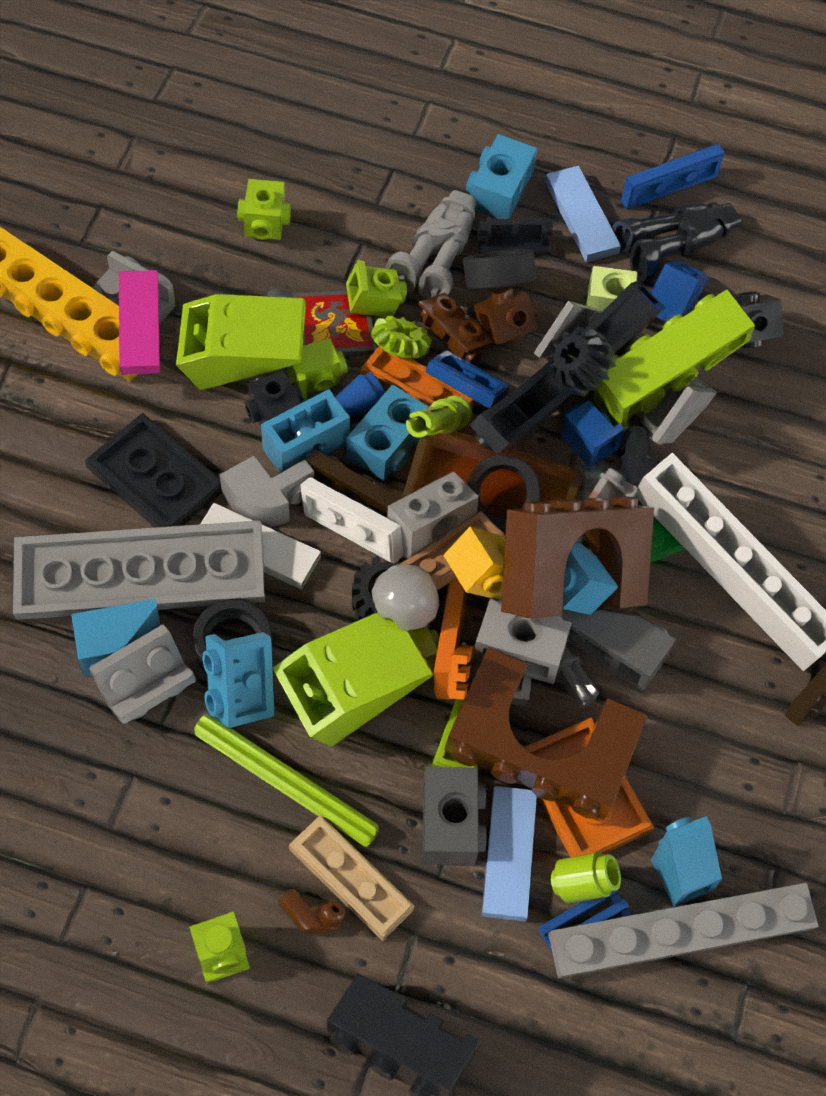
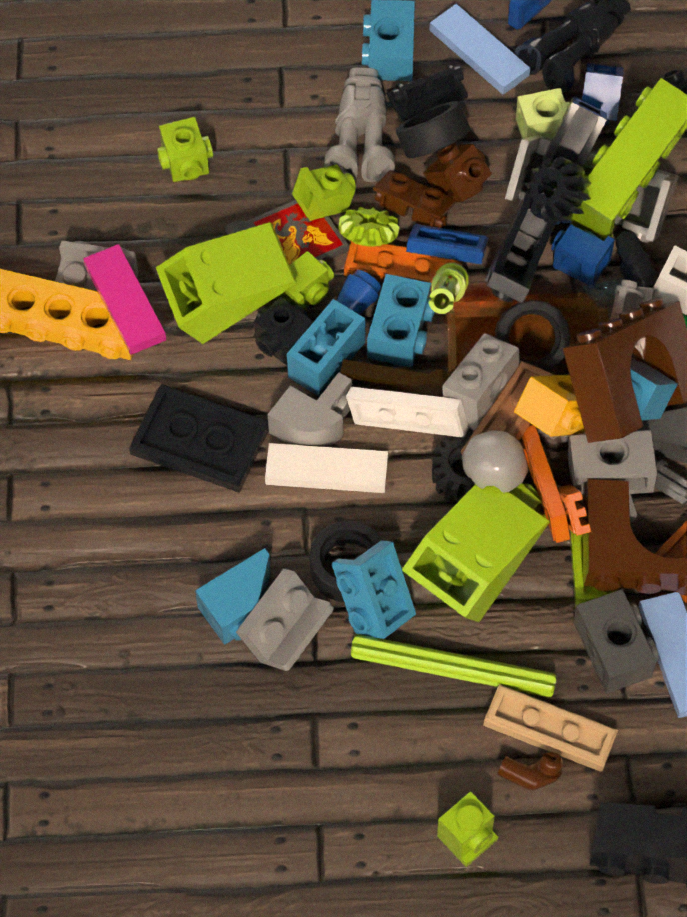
camera: 15 degrees left, 0 degrees up
light grey plate [13,520,265,620] -> none

